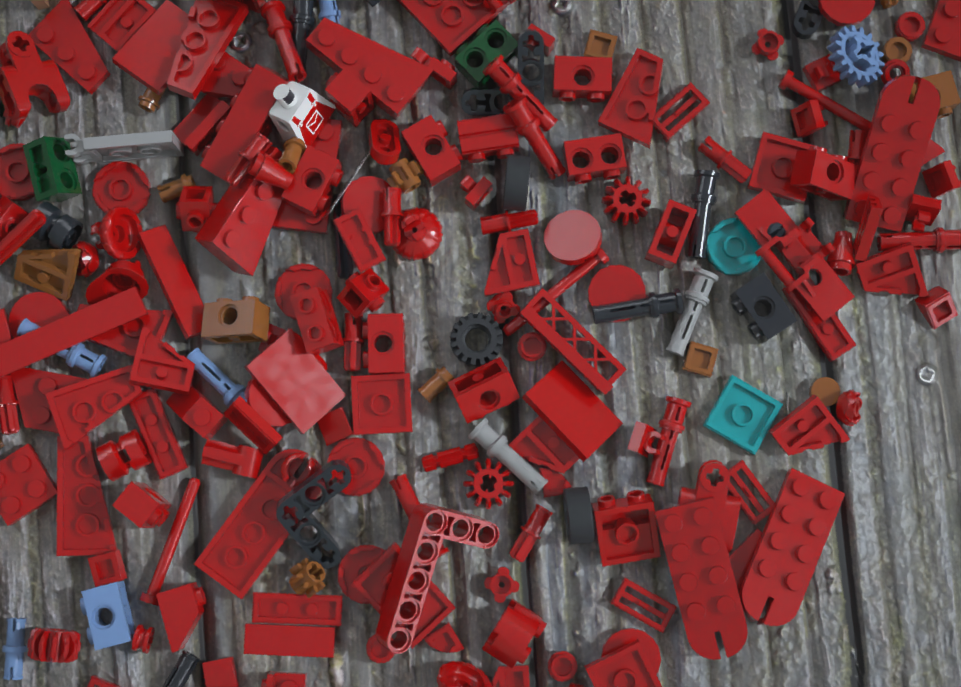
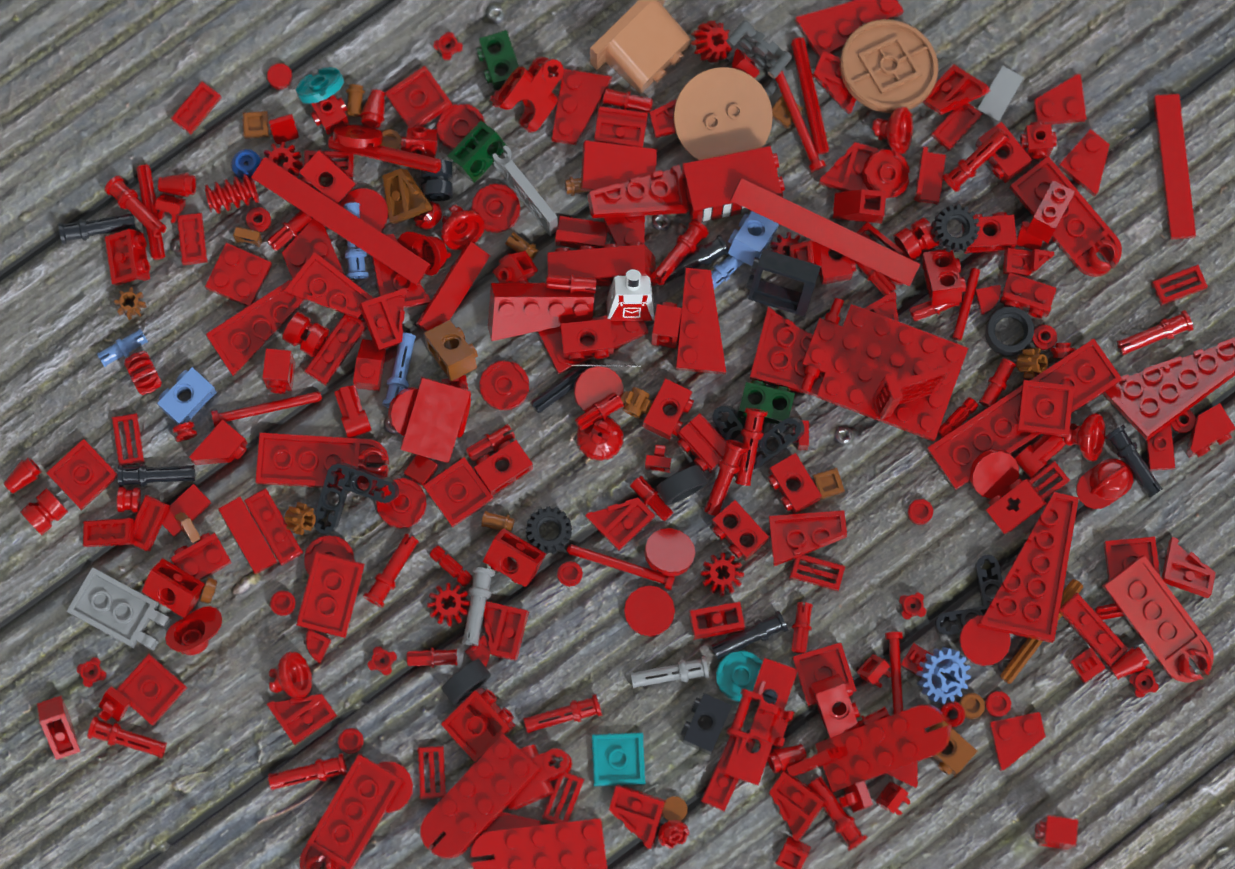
camera: 55 degrees right, 5 degrees down
red plate [87,549,127,587] -> none
red tile [223,396,283,454] -> none
red cone [247,152,294,190] -> none
dark orange pin [278,137,306,173] -> none
red brick [290,286,345,355] -> none
red plate [333,207,386,273] -> none
red brick [336,268,390,319] -> none
red plate [368,119,401,165] -> none
red beam [375,503,500,654] -> none
red plate [410,47,457,90] -> none
red cylinder [481,599,547,669] -> none
red plate [486,292,520,324] -> none
red fence [518,288,627,395] -> none
red tile [522,360,623,462] -> none
black pin [592,288,683,324] -> none
red tile [627,421,665,458] -> none
dark orange tile [682,341,719,378] -> none

